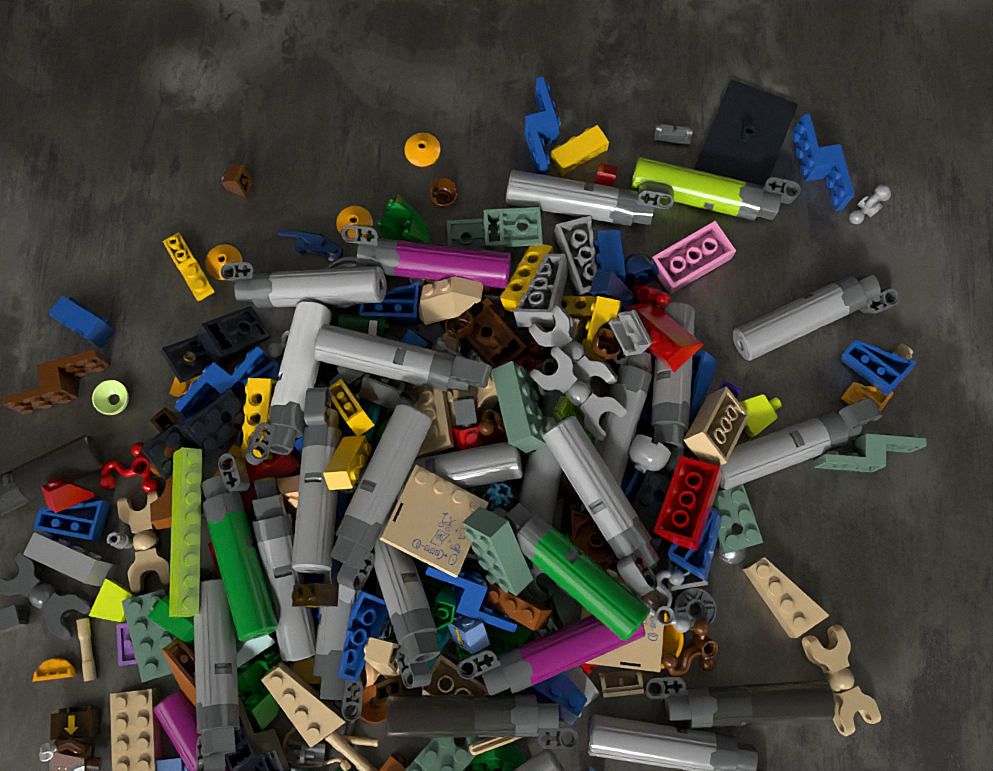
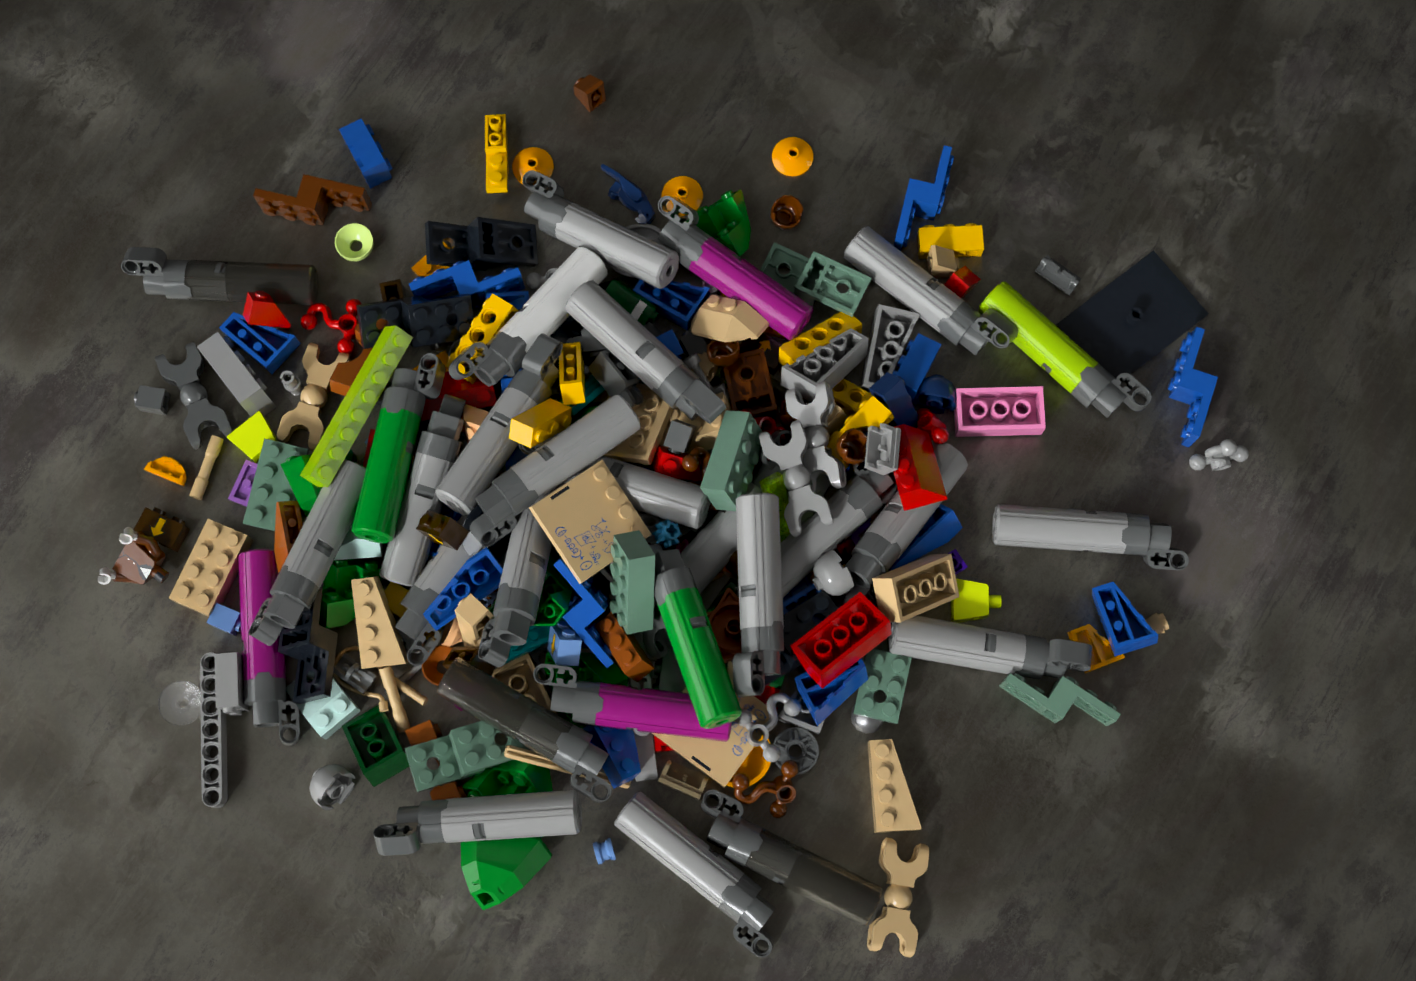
camera: 30 degrees right, 0 degrees up
none -> tan slope [926,245,959,279]

